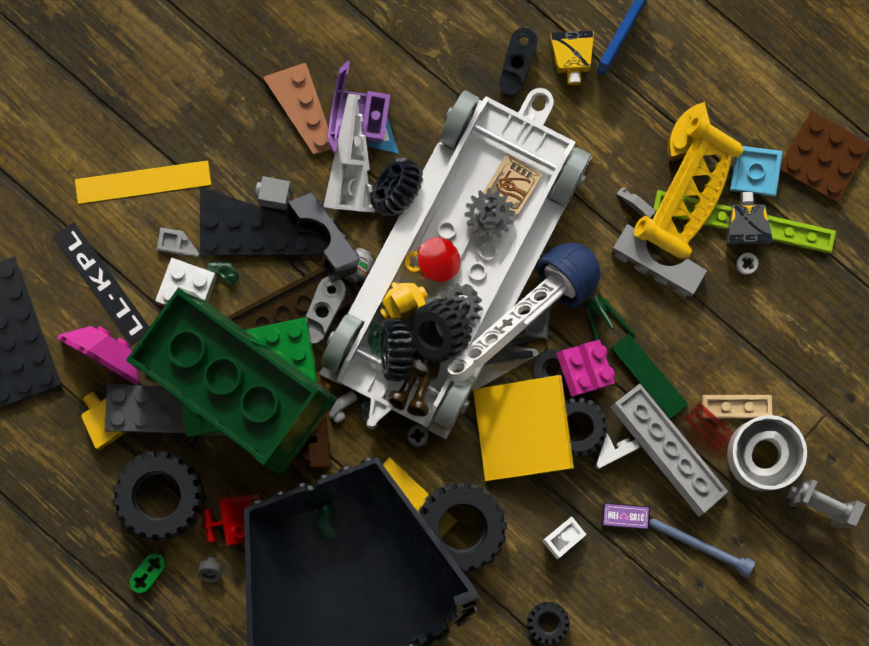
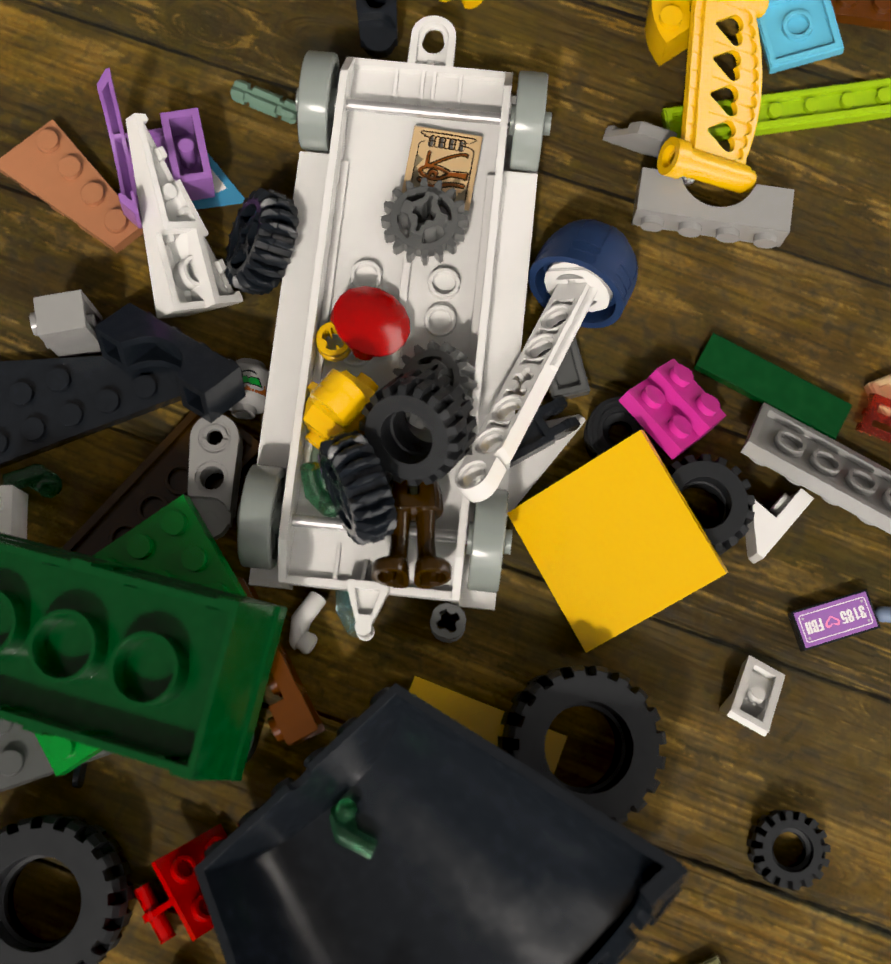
camera: 20 degrees left, 5 degrees down
dark green plant [584,293,635,341] -> none
dark grey torso [725,192,773,245] -> none
white bush [736,253,758,275] -> none
none -> sand green axle [230,79,297,124]

